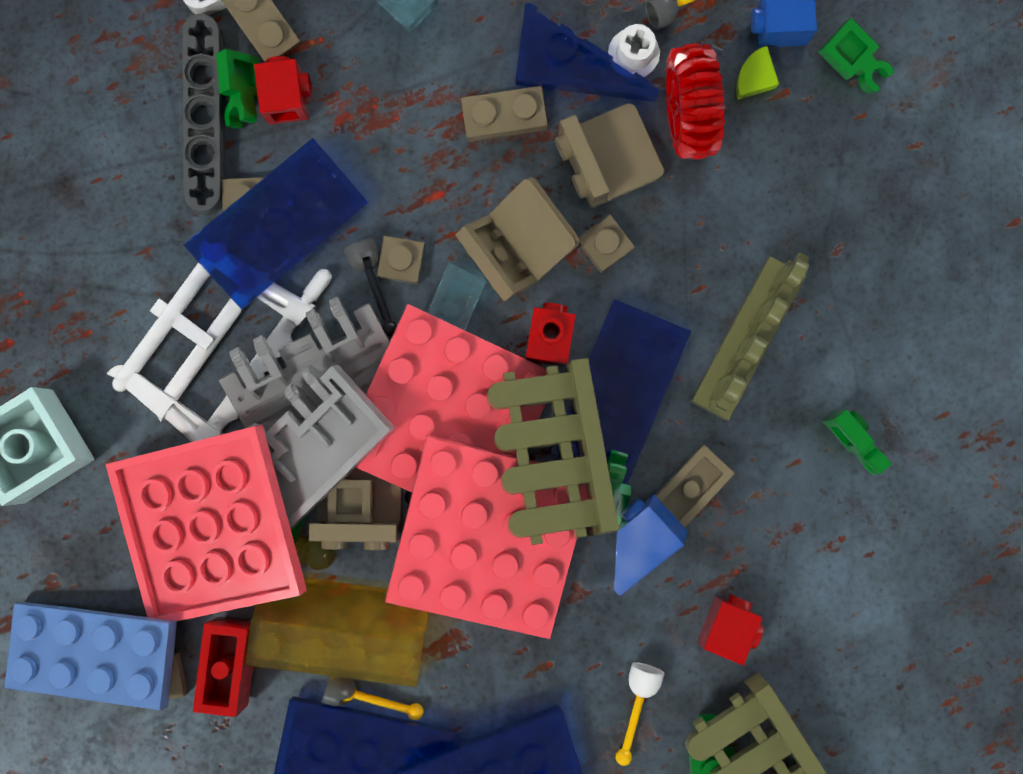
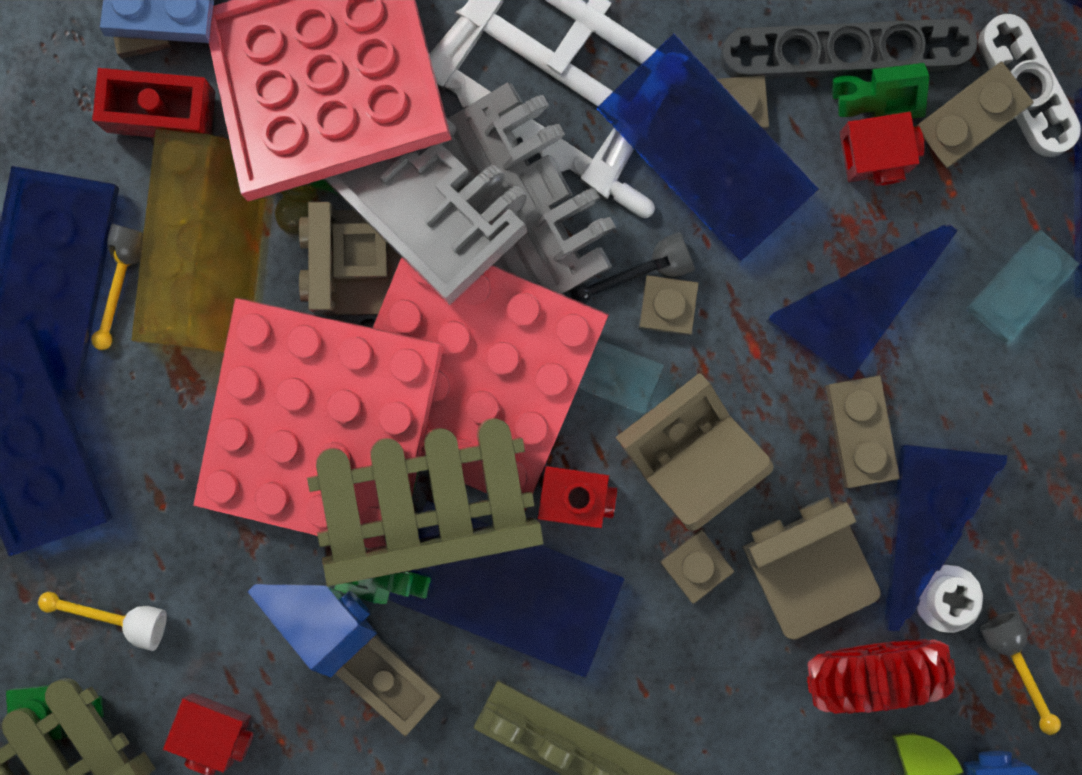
camera: 85 degrees right, 0 degrees up
none -> clear blue wing [766,224,958,380]

